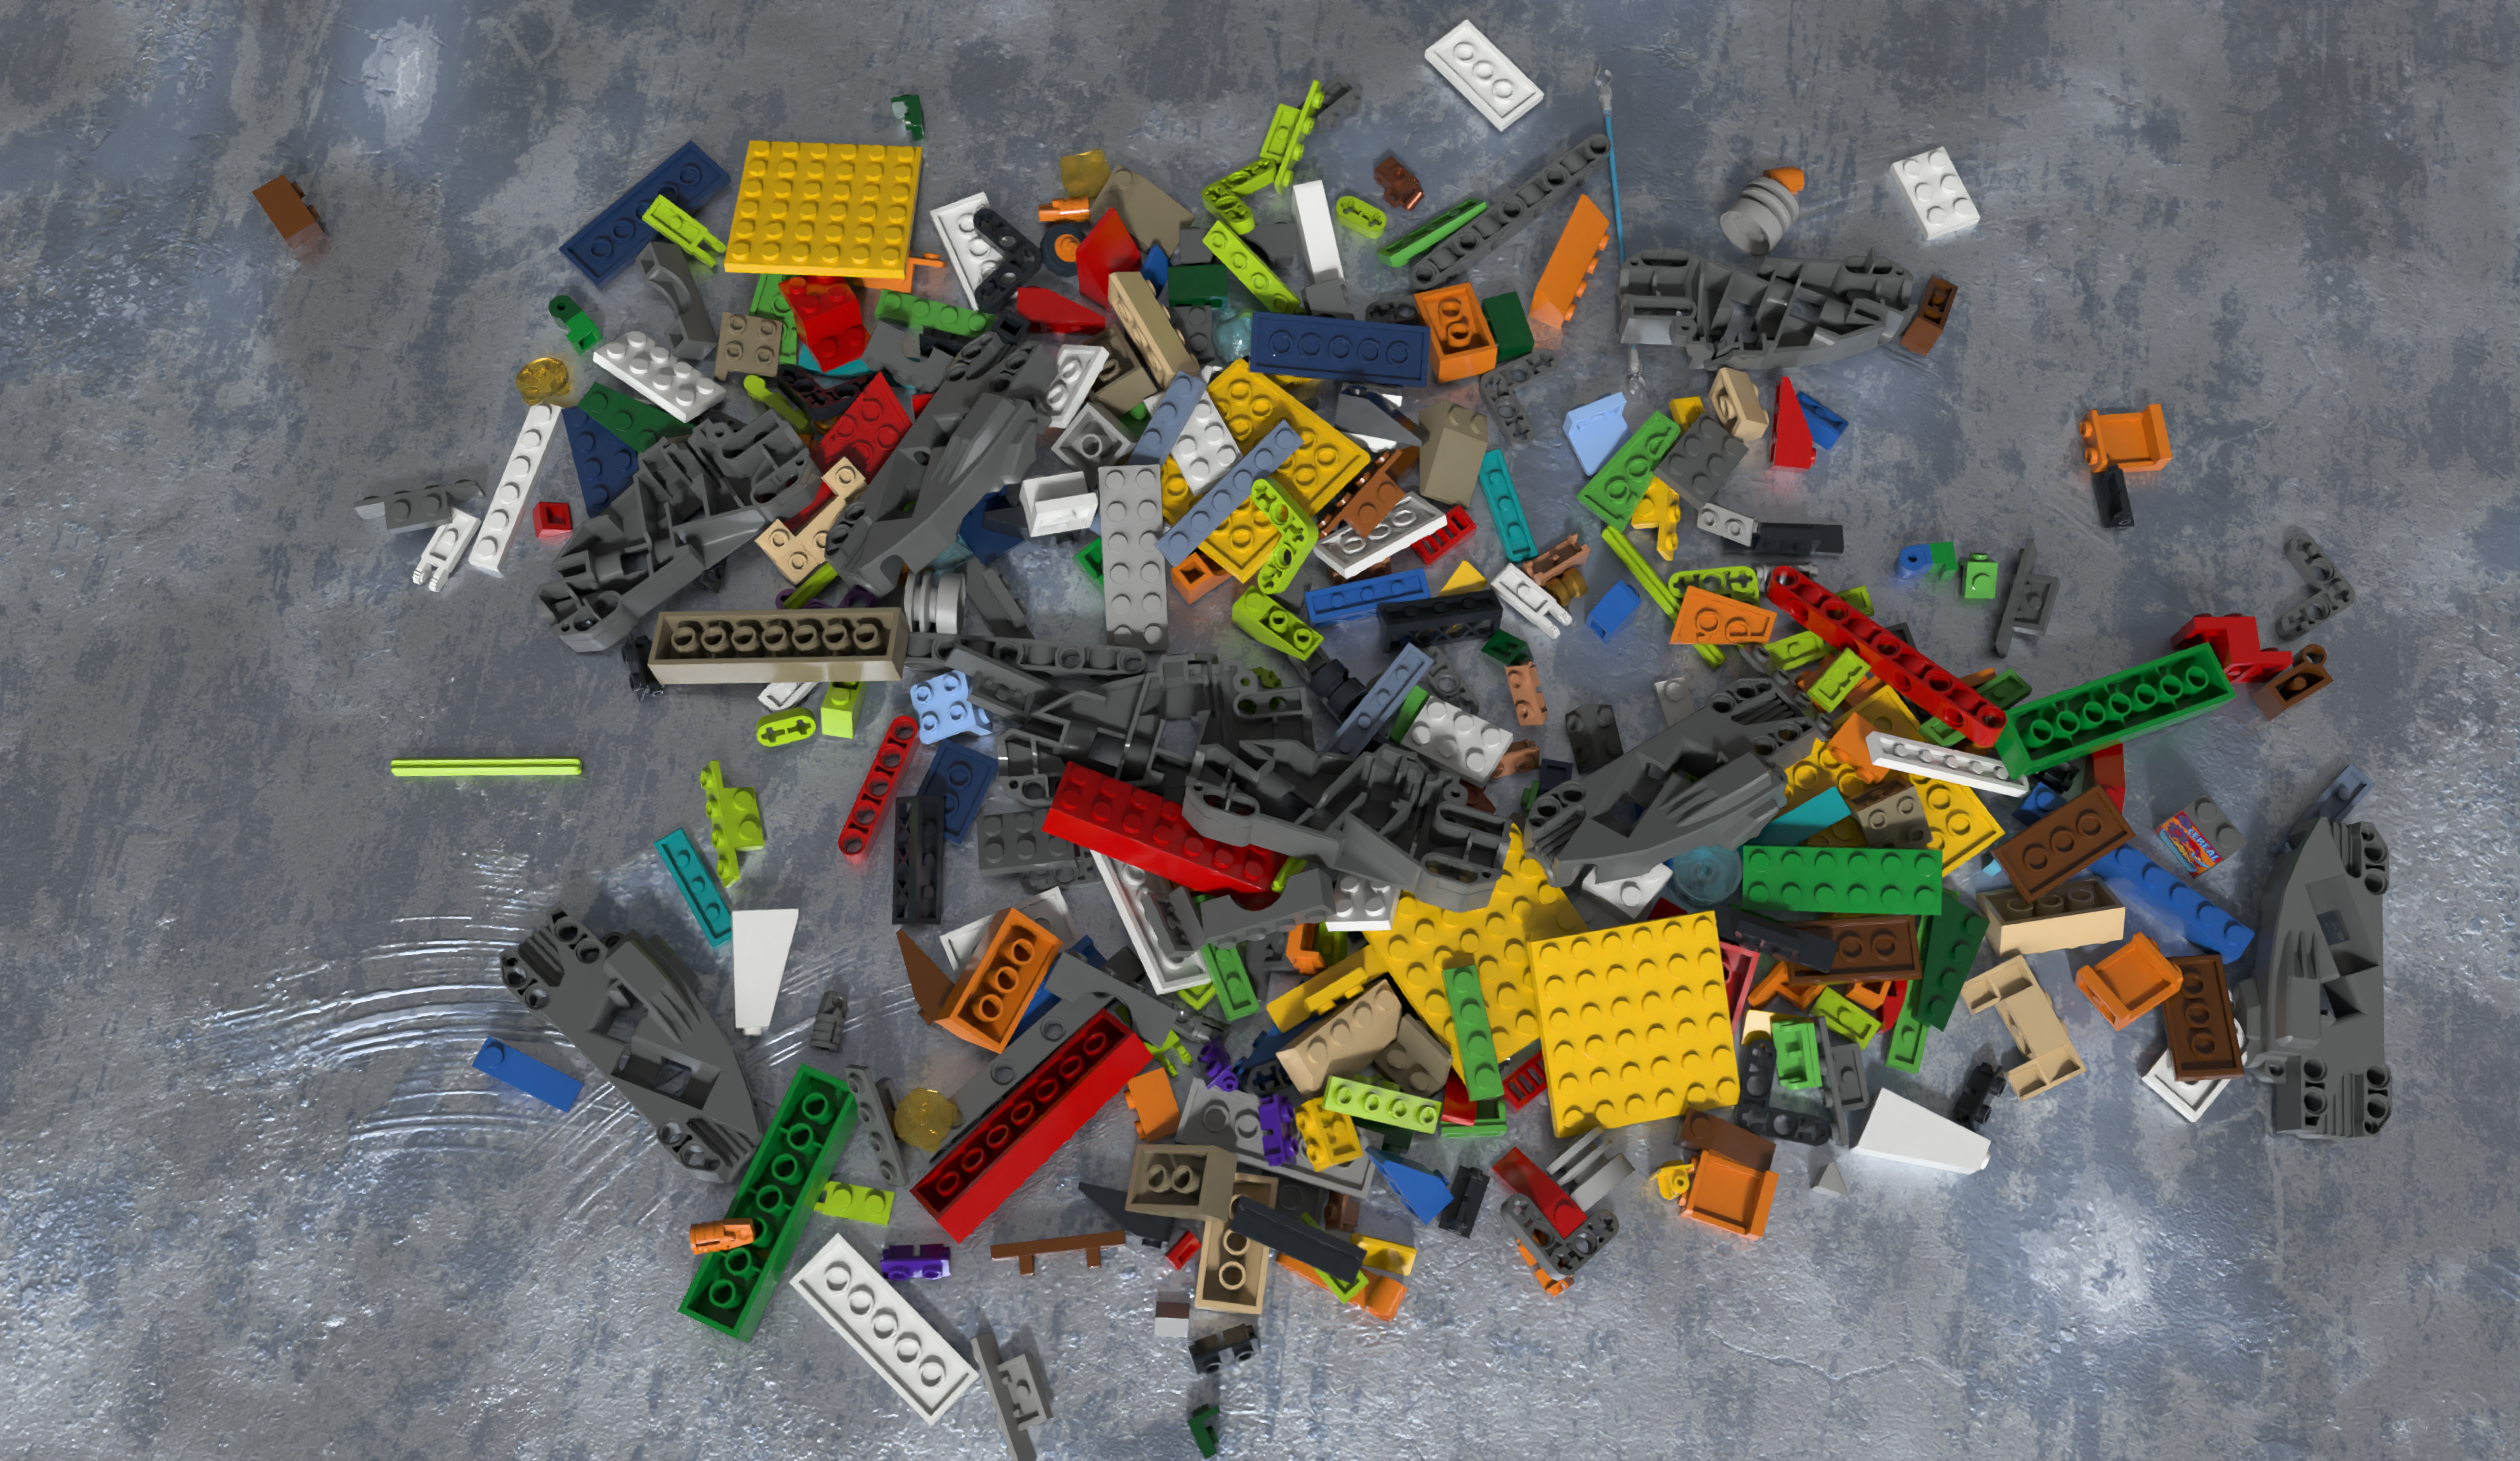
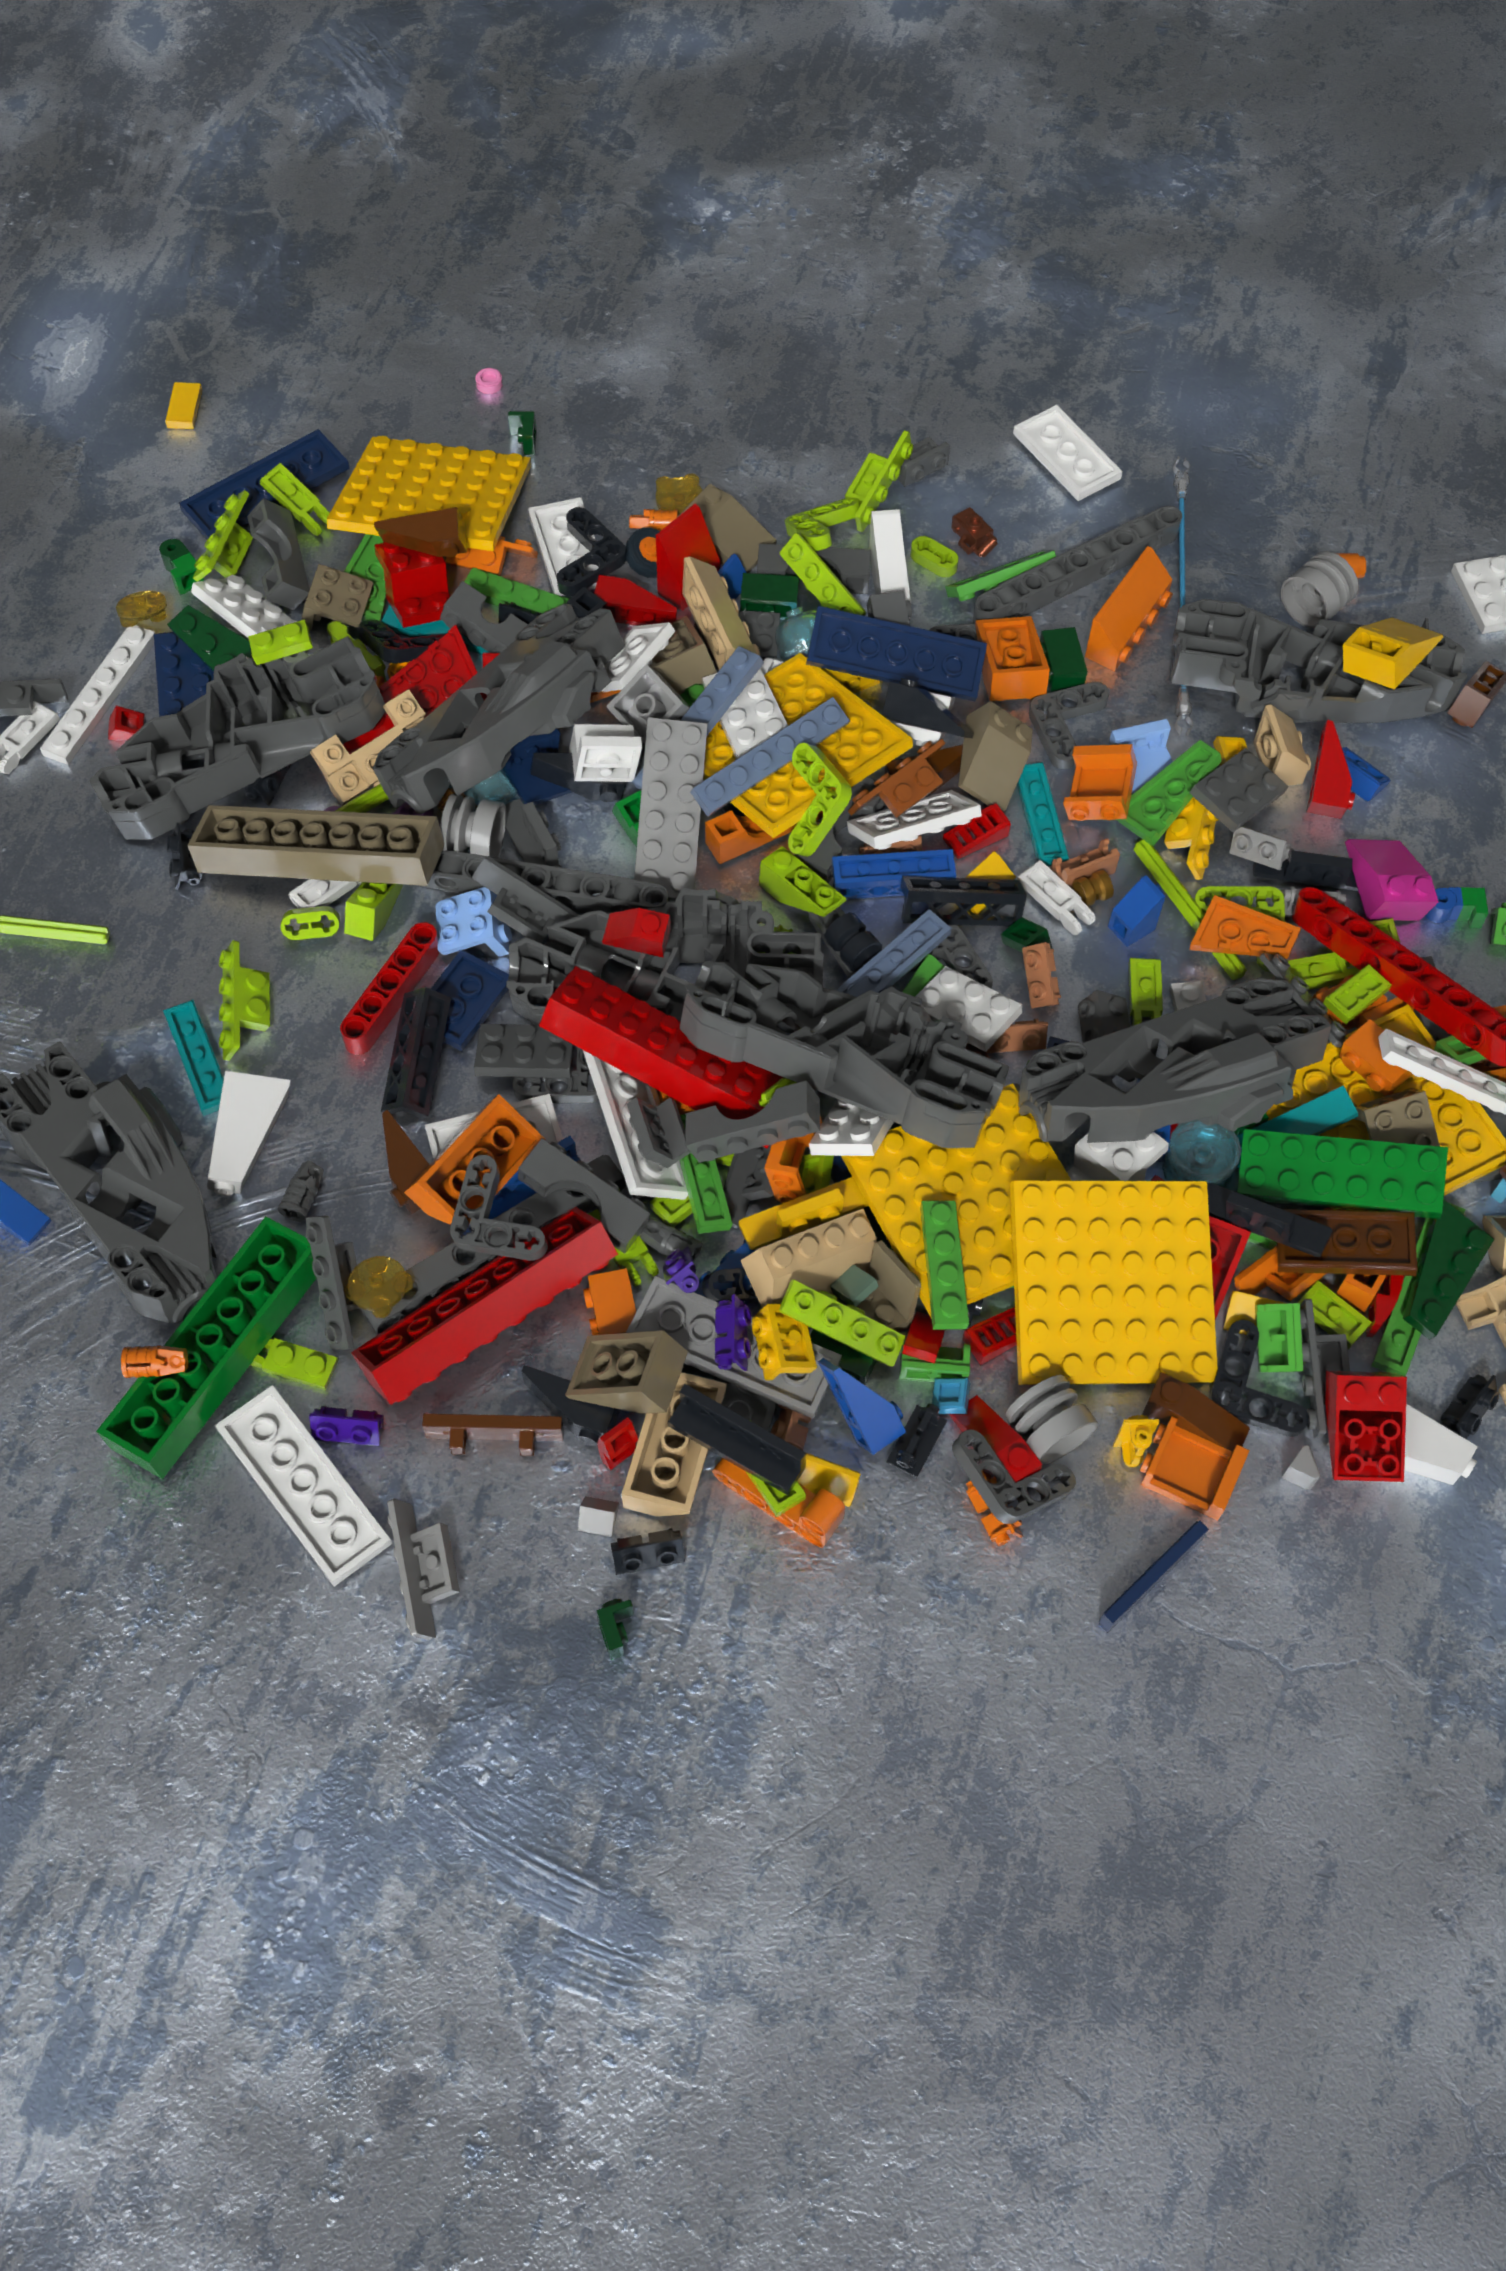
camera: 10 degrees right, 10 degrees down
none -> yellow tile [165,382,203,429]
none -> lime bracket [193,490,253,582]
none -> lime plate [248,619,313,665]
none -> reddish brown slope [374,507,467,557]
none -> dark grey beam [450,1155,548,1261]
none -> bright pink tile [475,368,503,394]
none -> red slope [602,908,671,958]
none -> sand green tile [830,1264,879,1307]
none -> dark azure tile [932,1378,971,1414]
none -> orange panel [1063,744,1137,821]
none -> dark blue tile [1099,1521,1209,1633]
none -> lime hinge [1128,958,1163,1026]
none -> red slope [1325,1371,1407,1482]
none -> yellow slope [1343,617,1443,690]
none -> dark pink slope [1345,839,1439,921]

